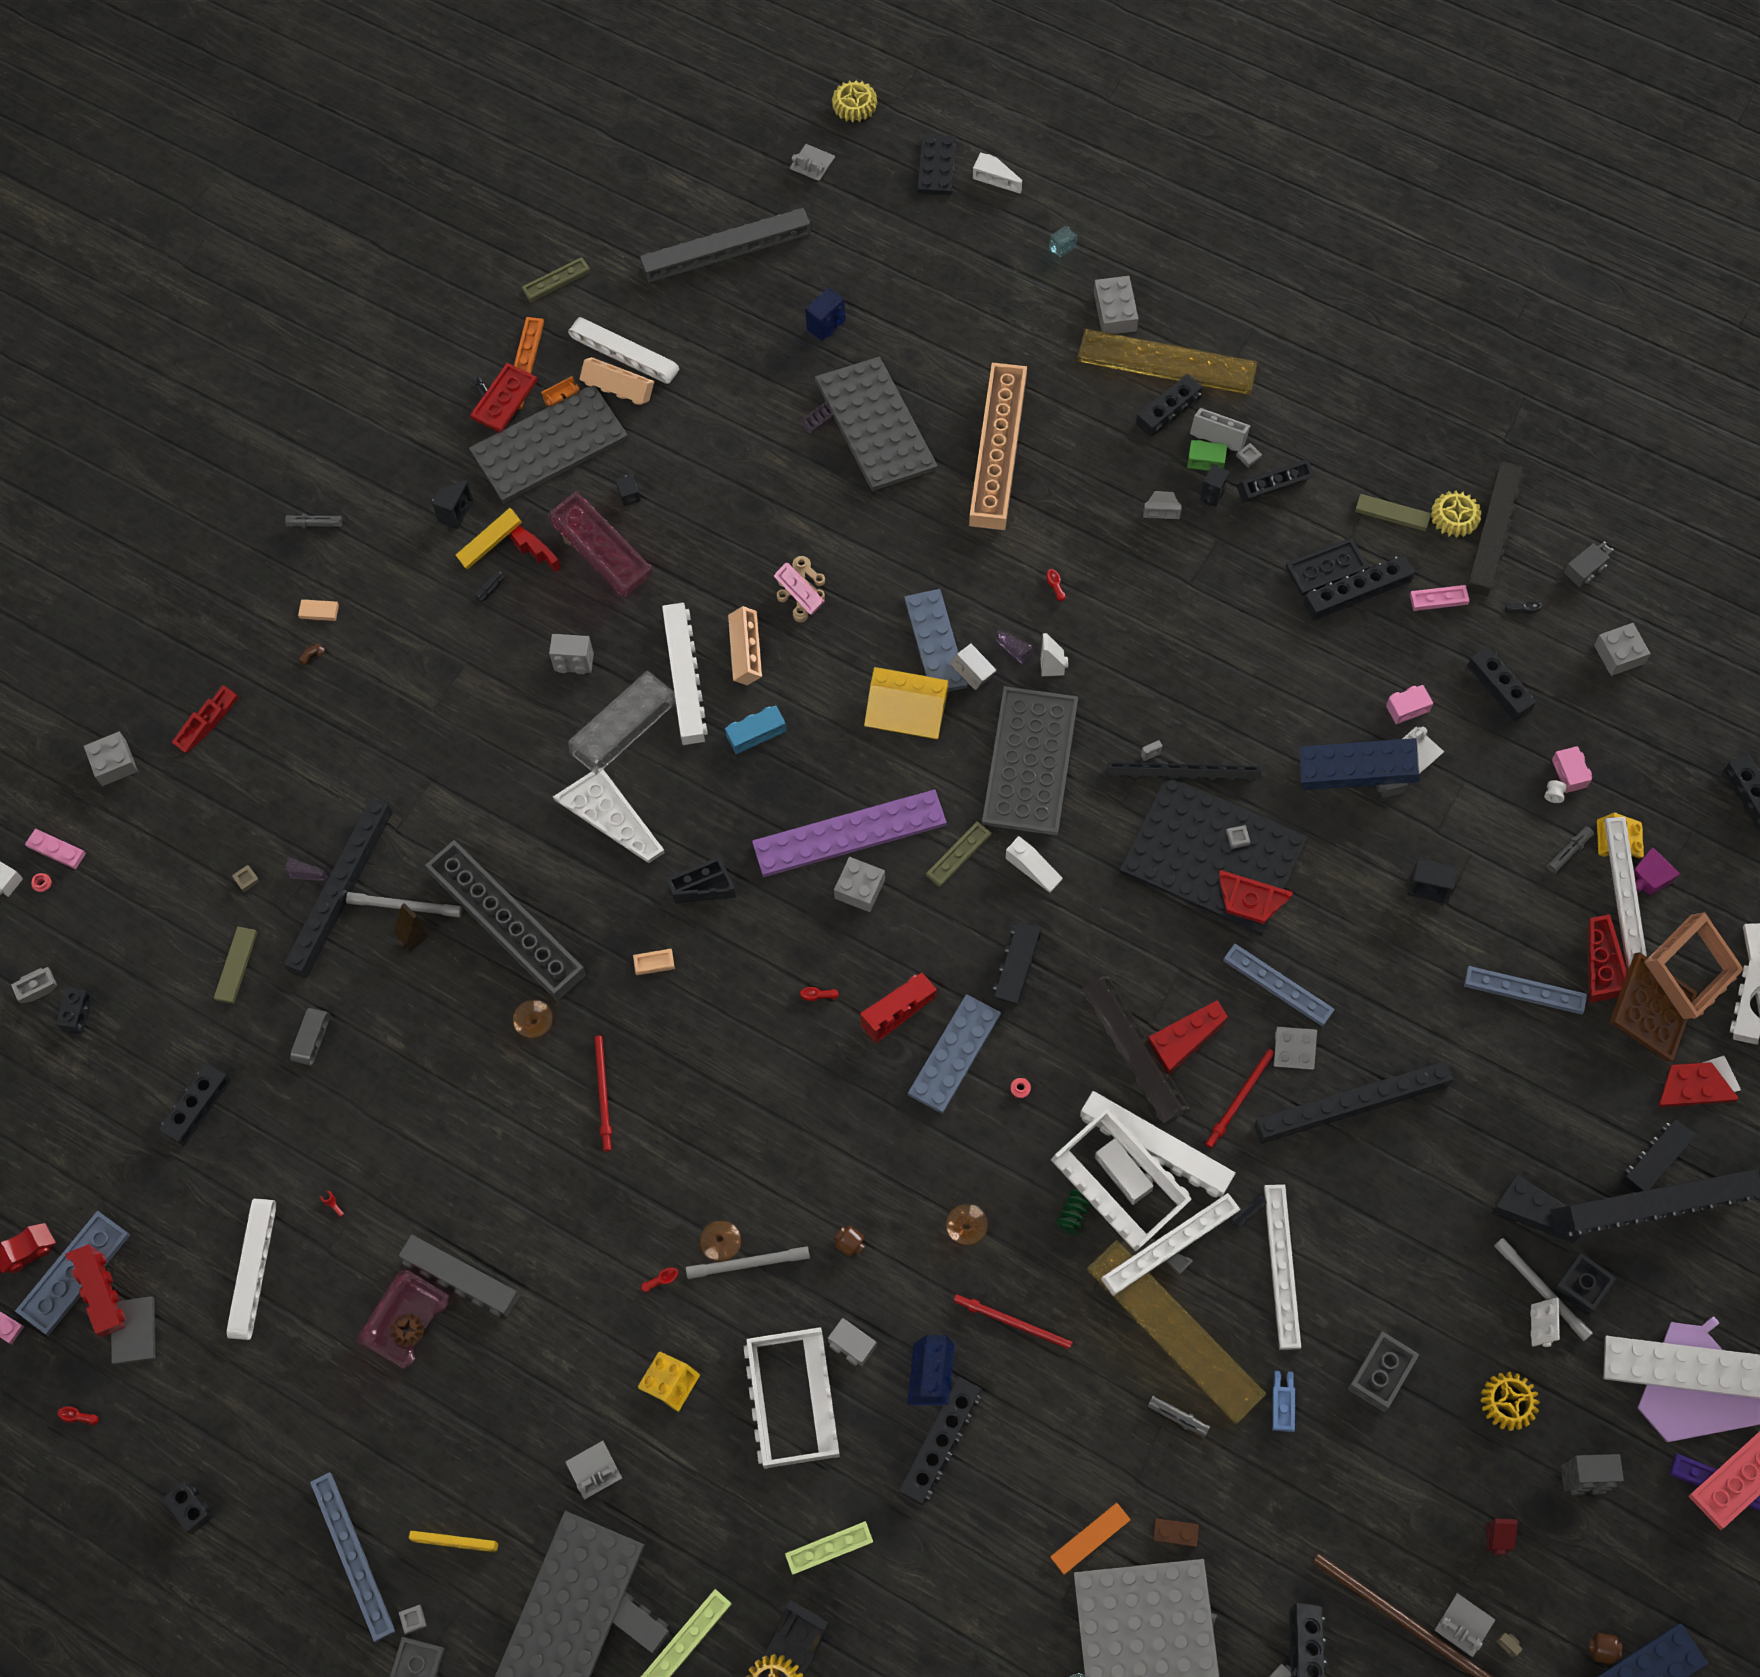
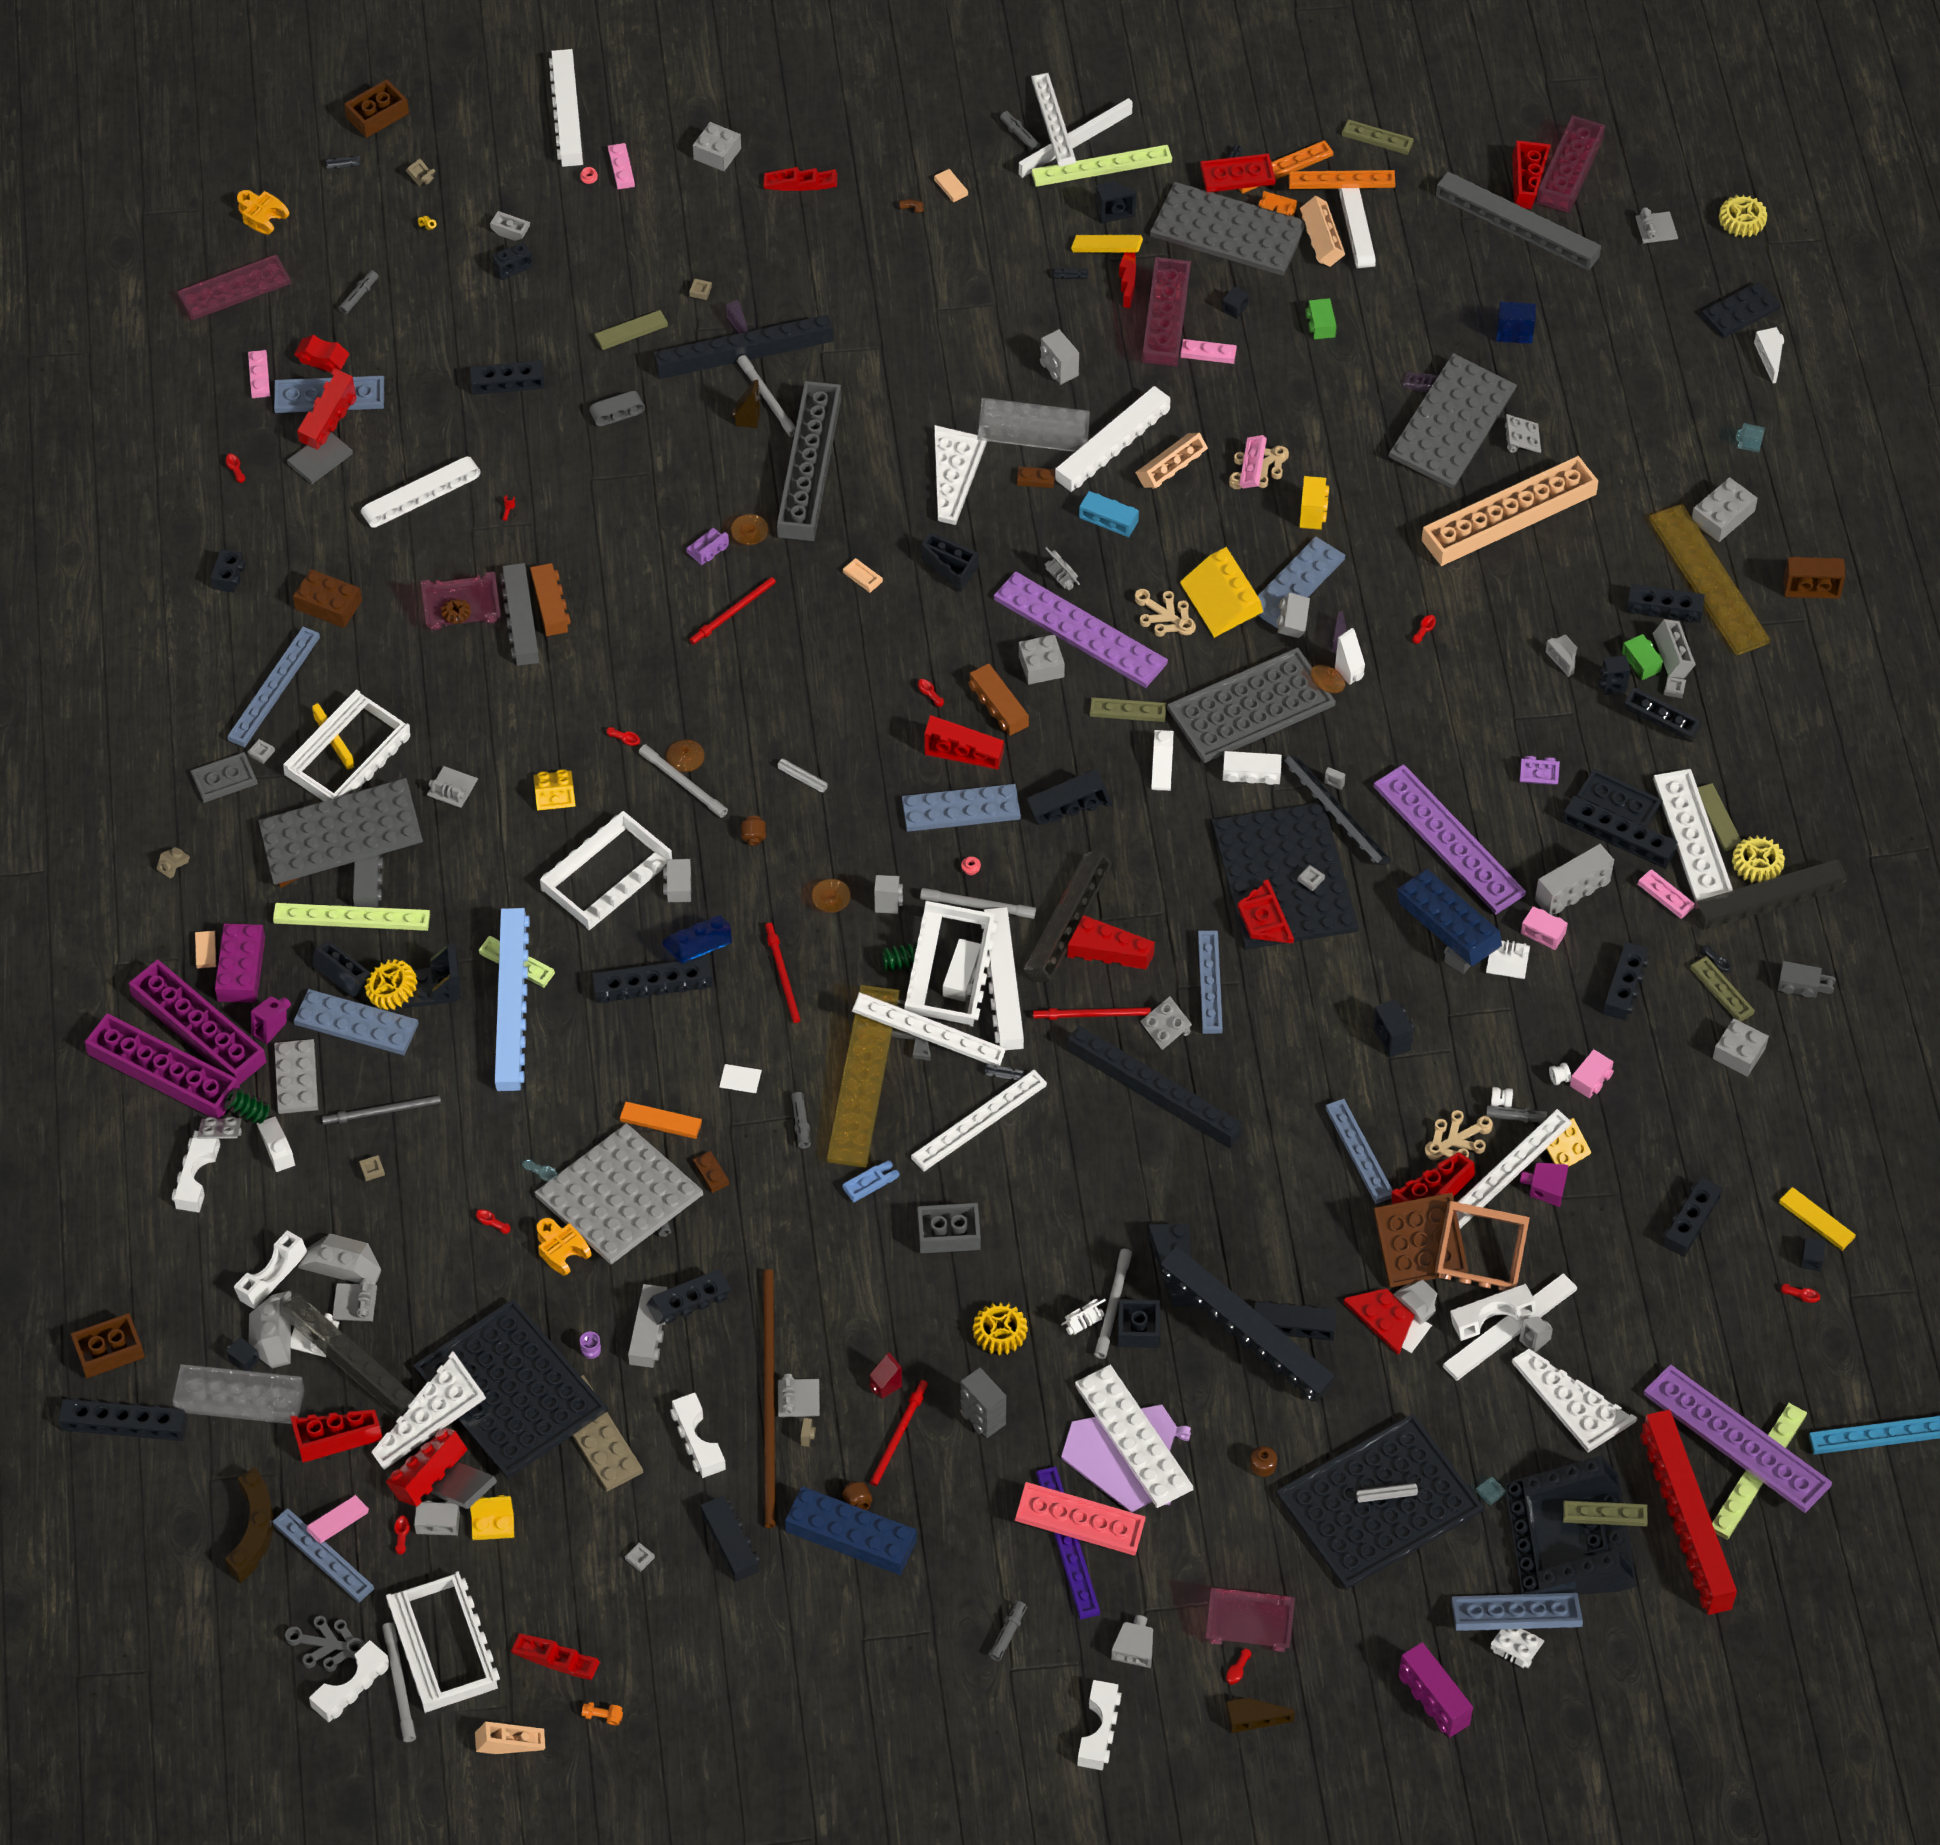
camera: 50 degrees right, 10 degrees down
none -> white window [284,689,410,801]
none -> reddish brown brick [293,569,362,628]
none -> light blue brick [495,908,530,1091]
none -> dark orange brick [530,563,570,636]
none -> medium lavender bracket [686,528,729,565]
none -> white sticker [719,1064,762,1093]
none -> light grey axle [778,759,828,793]
none -> red bar [870,1380,928,1486]
none -> light grey brick [875,875,903,914]
none -> light grey piece [920,888,1036,919]
none -> dark orange brick [969,664,1029,736]
none -> reddish brown plate [1017,467,1055,488]
none -> white tile [1019,98,1132,178]
none -> white tile [1031,73,1076,166]
none -> yellowish green plate [1032,145,1172,187]
none -> light grey hinge [1045,547,1080,590]
none -> tan plant [1135,589,1196,637]
none -> bright pink plate [1181,339,1237,364]
none -> white brick [1223,751,1282,785]
none -> orange tile [1288,170,1395,189]
none -> yellow brick [1300,476,1329,530]
none -> bright green brick [1305,298,1336,339]
none -> clear orange dish [1310,665,1346,693]
none -> medium lavender plate [1374,764,1526,915]
none -> light grey slope [1393,1280,1437,1325]
none -> tan plant [1425,1110,1493,1160]
none -> white wheel [1491,1087,1513,1108]
none -> light grey hinge [1505,414,1541,453]
none -> red wedge [1512,141,1551,209]
none -> medium lavender bracket [1520,756,1560,785]
none -> light grey brick [1535,844,1614,915]
none -> clear pink brick [1537,115,1606,213]
none -> white plate [1653,769,1734,904]
none -> olive tile [1690,956,1755,1022]
none -> reddish brown brick [1783,557,1845,599]

